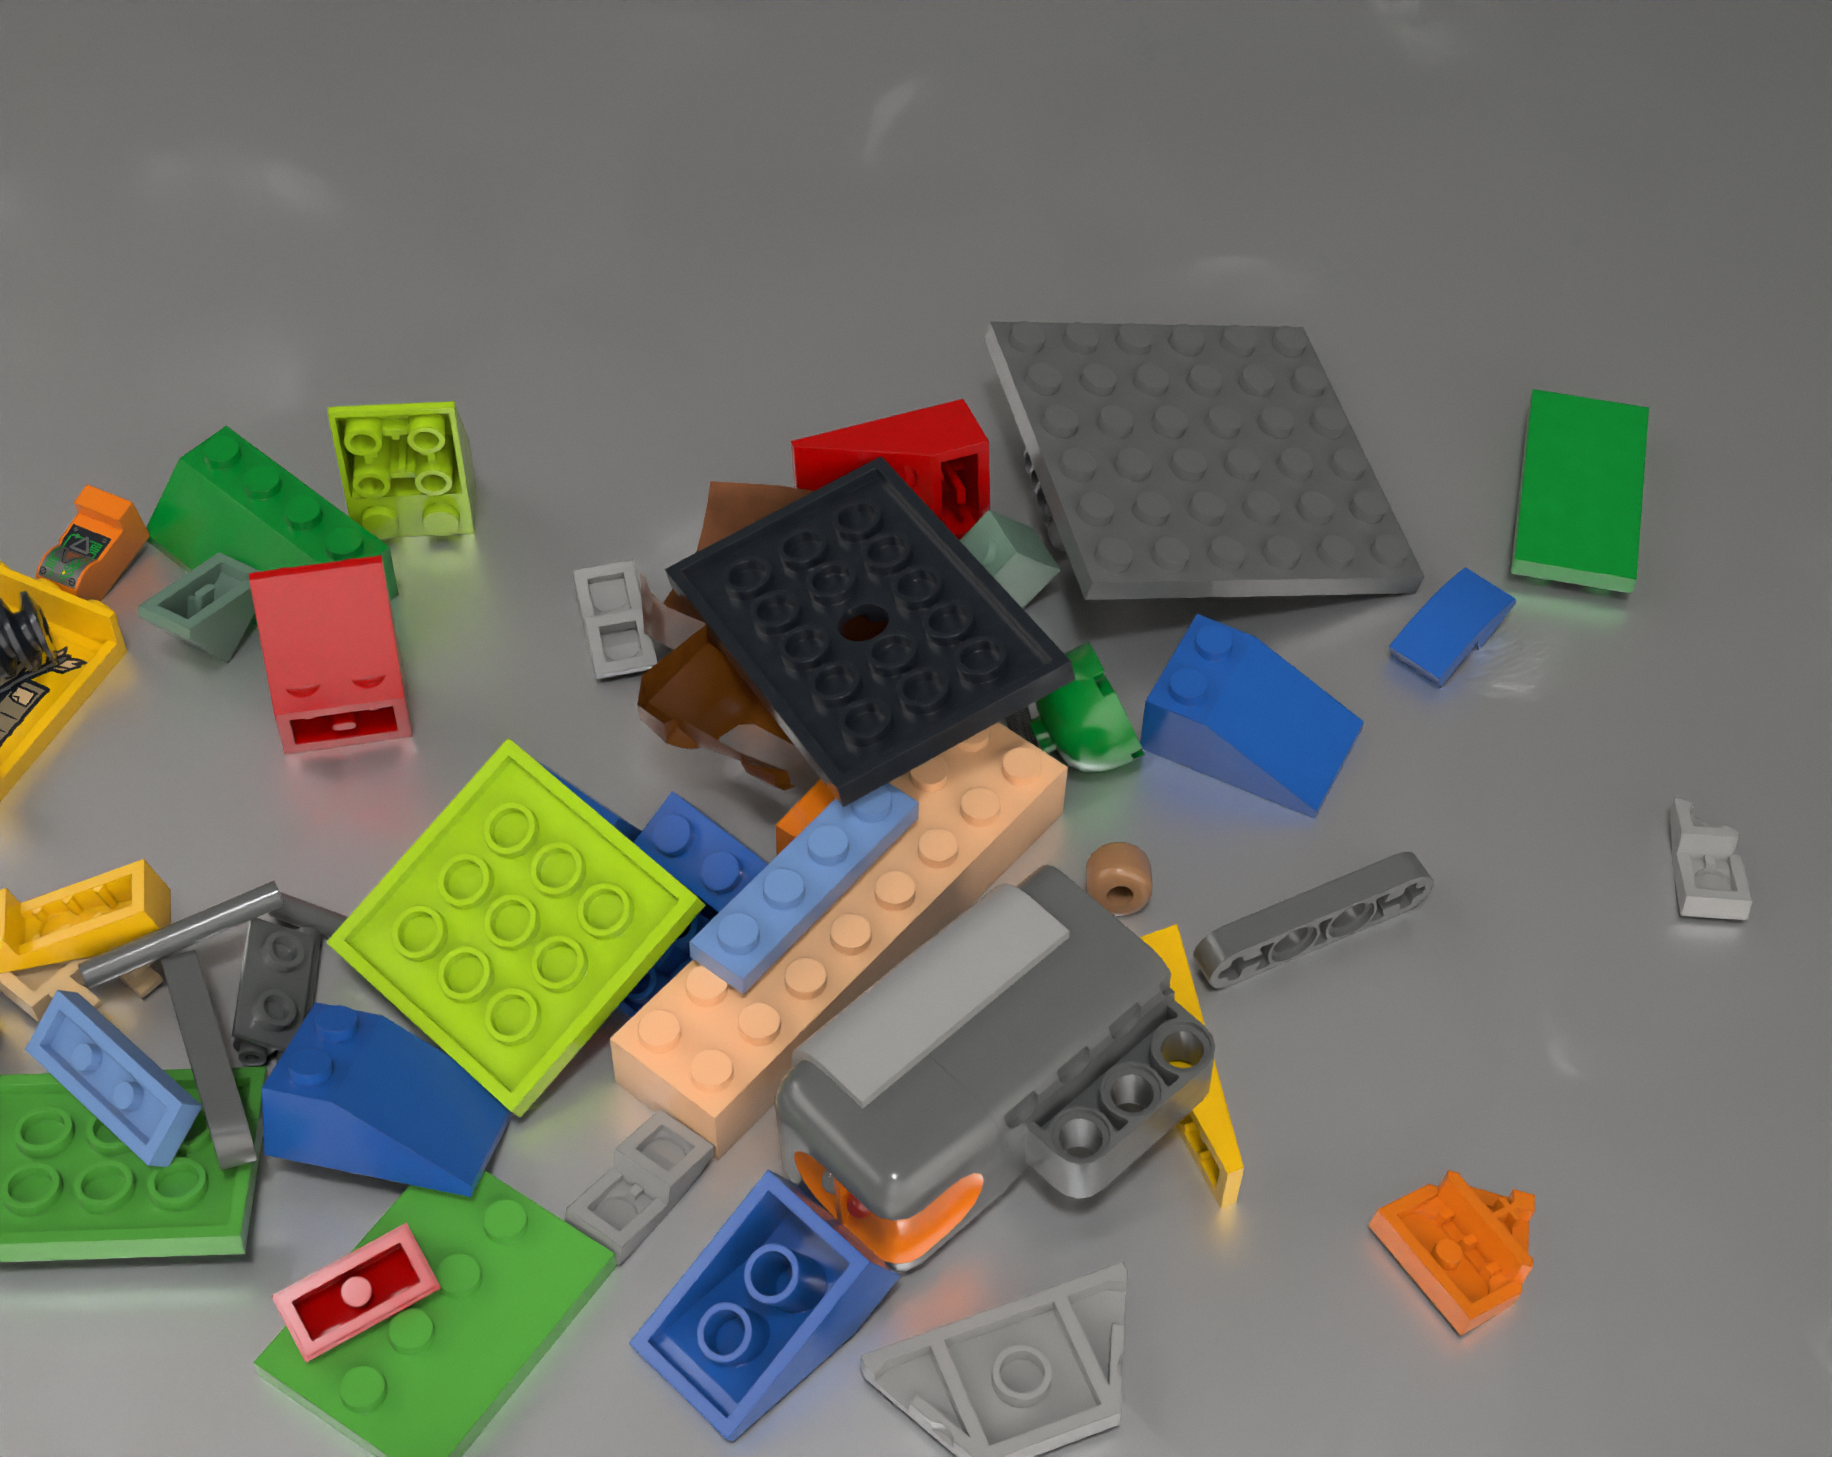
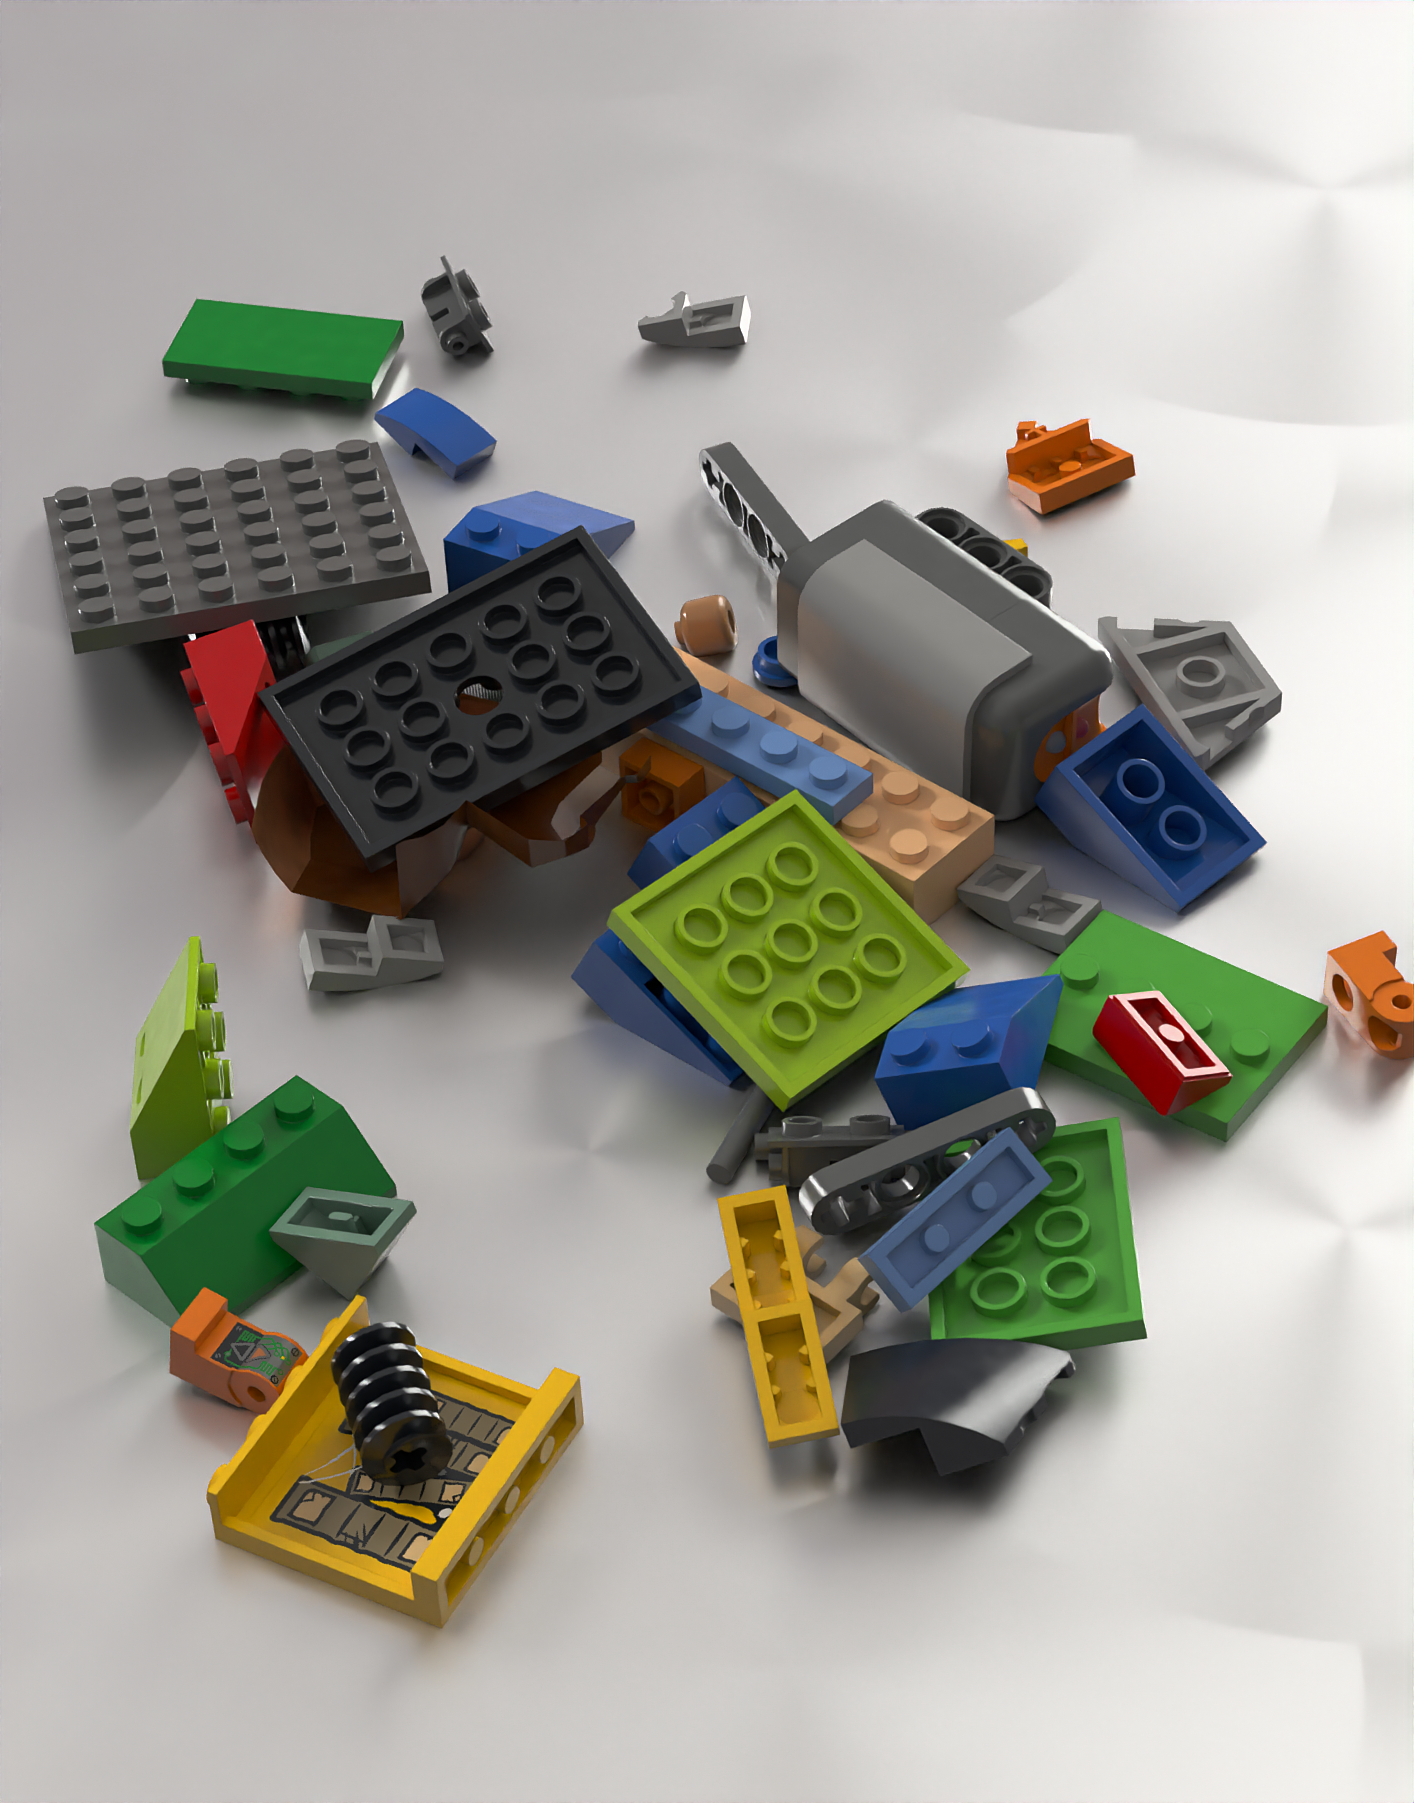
camera: 85 degrees left, 10 degrees down
dark grey bar [78,881,285,989] -> none
slope [249,555,413,755] -> none
none -> dark grey hinge [421,255,494,355]

